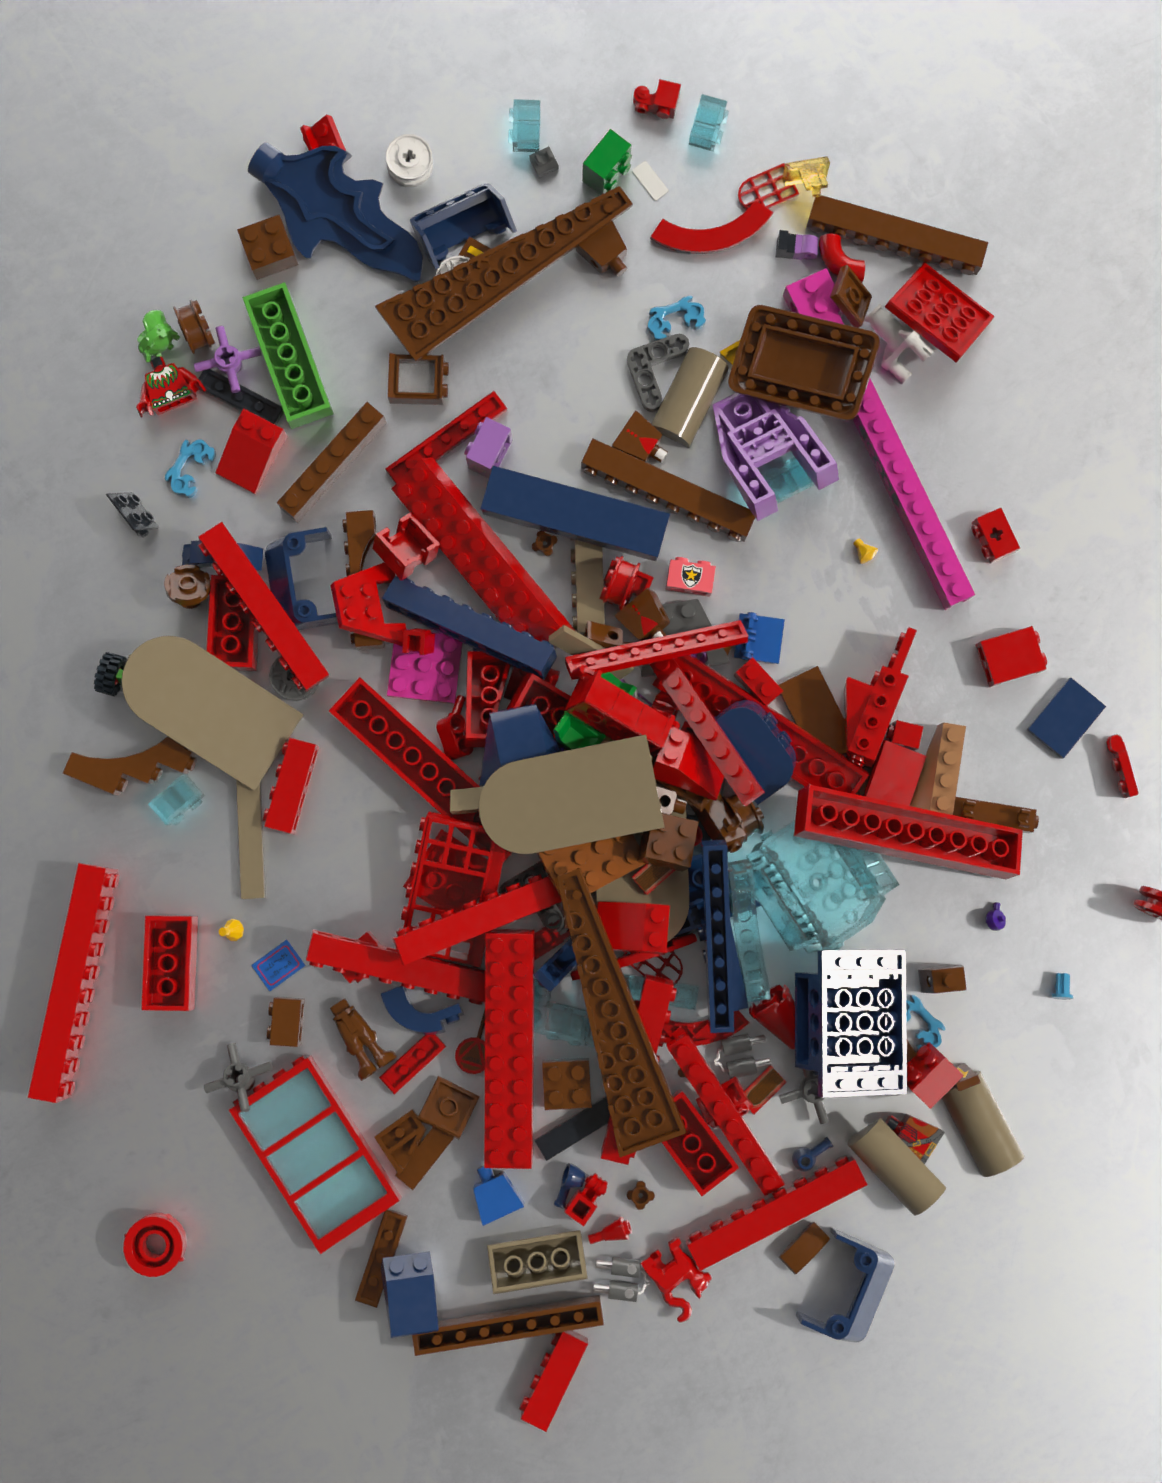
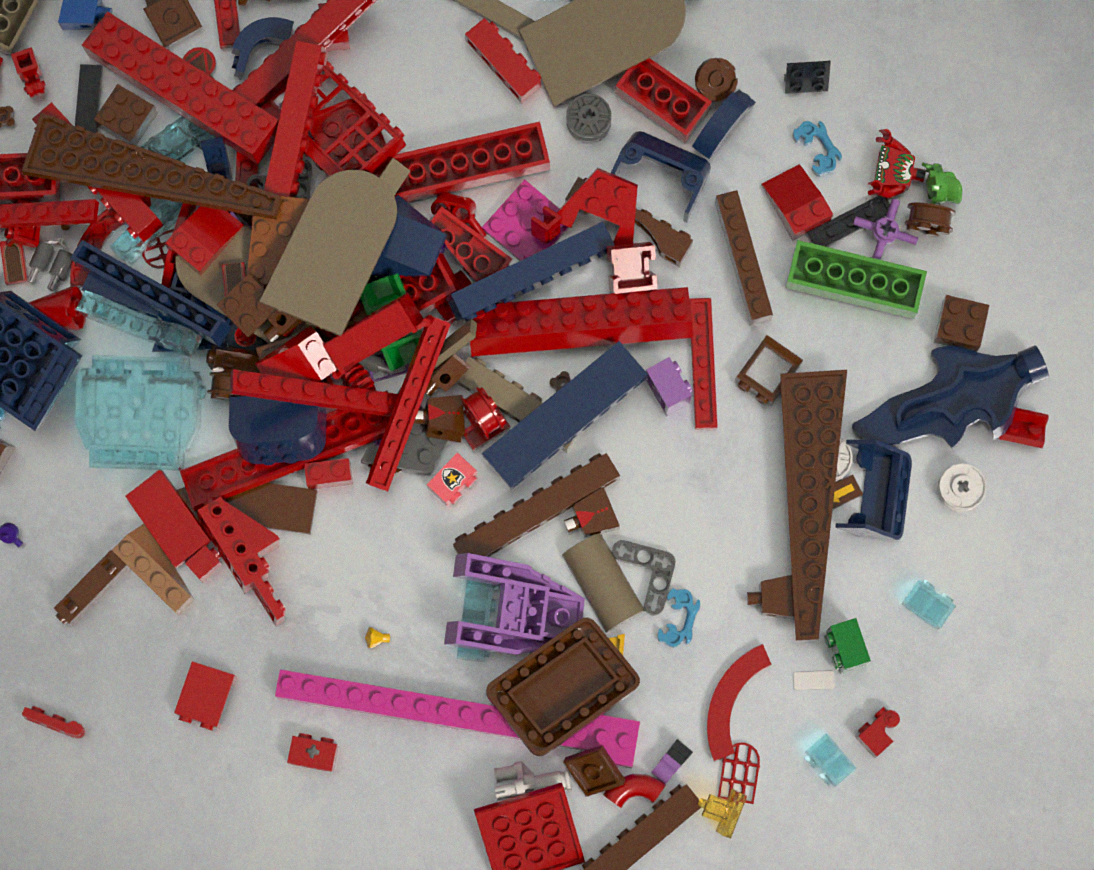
camera: 130 degrees right, 5 degrees down
red brick [198,522,329,692] -> none
dark grey tile [529,146,559,178] -> none
dark blue bar [554,1163,586,1208] -> none
blue hinge [734,612,785,664] -> none
red brick [794,785,1023,880] -> none
dark blue tile [1027,677,1106,759] -> none

